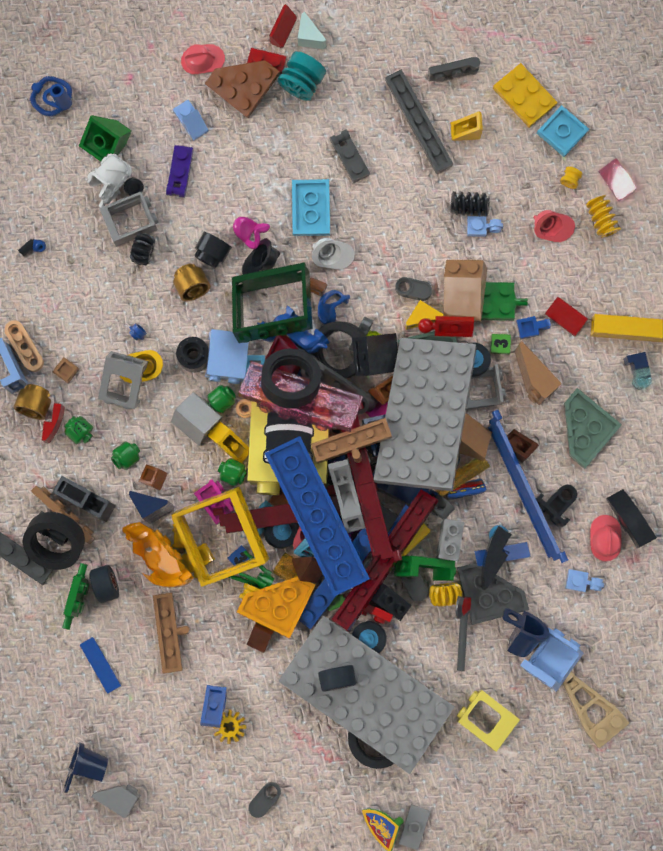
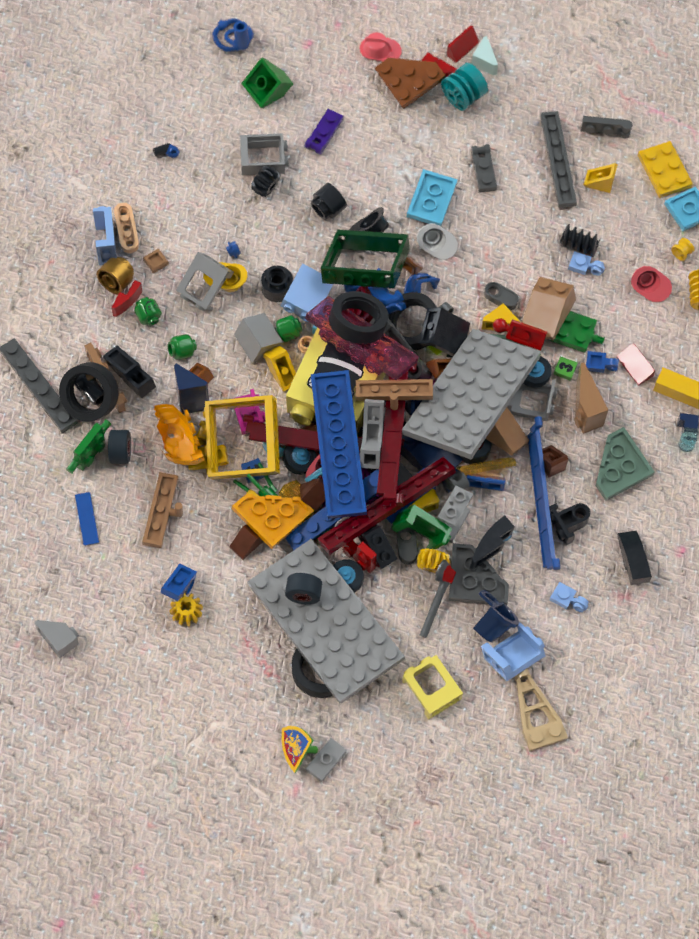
camera: 15 degrees right, 15 degrees down
dark blue container [63,742,108,793] -> none
white helmet [87,154,132,208] -> none
black tile [124,177,144,196] -> none
light blue slope [173,100,209,141] -> none
pearl gold piece [173,264,211,301] -> none
green head [217,458,248,487] -> none
dark pink piece [233,217,270,249] -> none
dark grey piece [248,782,281,818] -> none
blue piece [474,542,531,566] -> none
coral piece [590,515,622,561] -> none

